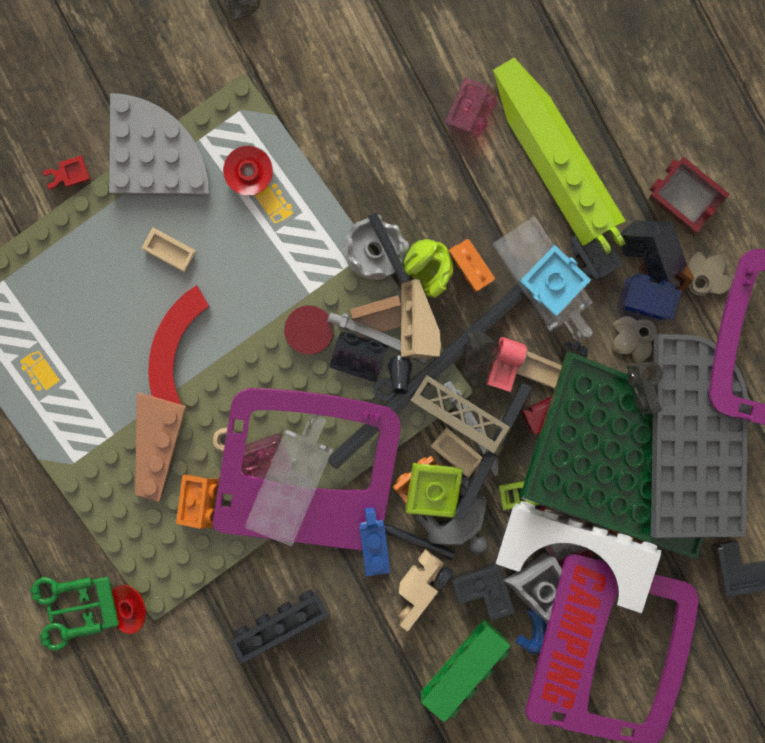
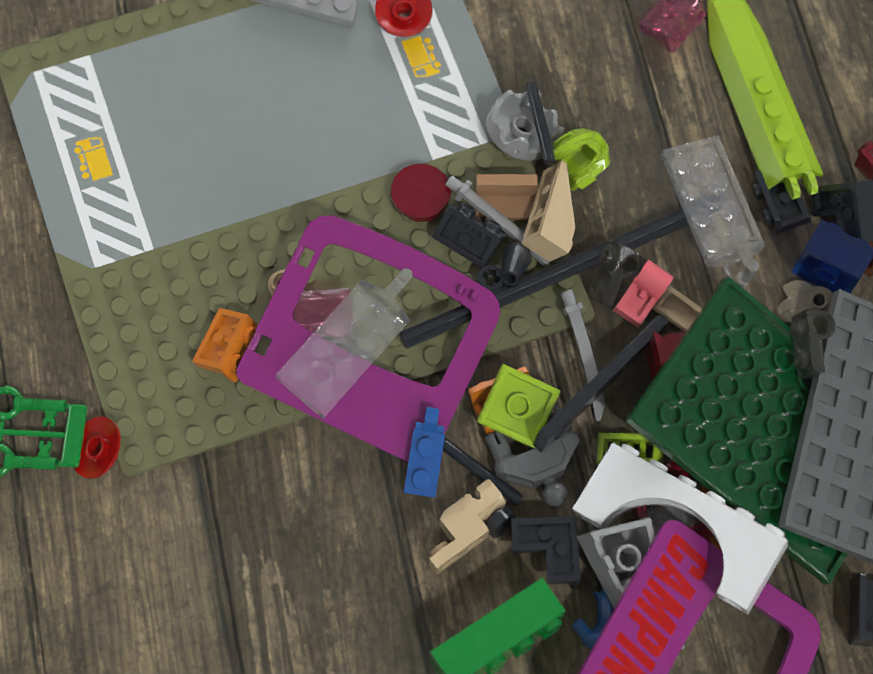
camera: 15 degrees right, 20 degrees down
nougat wing [135,392,186,502] -> none
tan tile [141,227,196,272] -> none
red tile [148,285,210,405] -> none
black brick [230,589,330,664] -> none
dark tan fence [411,375,511,456] -> none
tan tile [431,427,482,478] -> none
orange bracket [448,239,495,293] -> none
medium azure plate [519,245,591,317] -> none

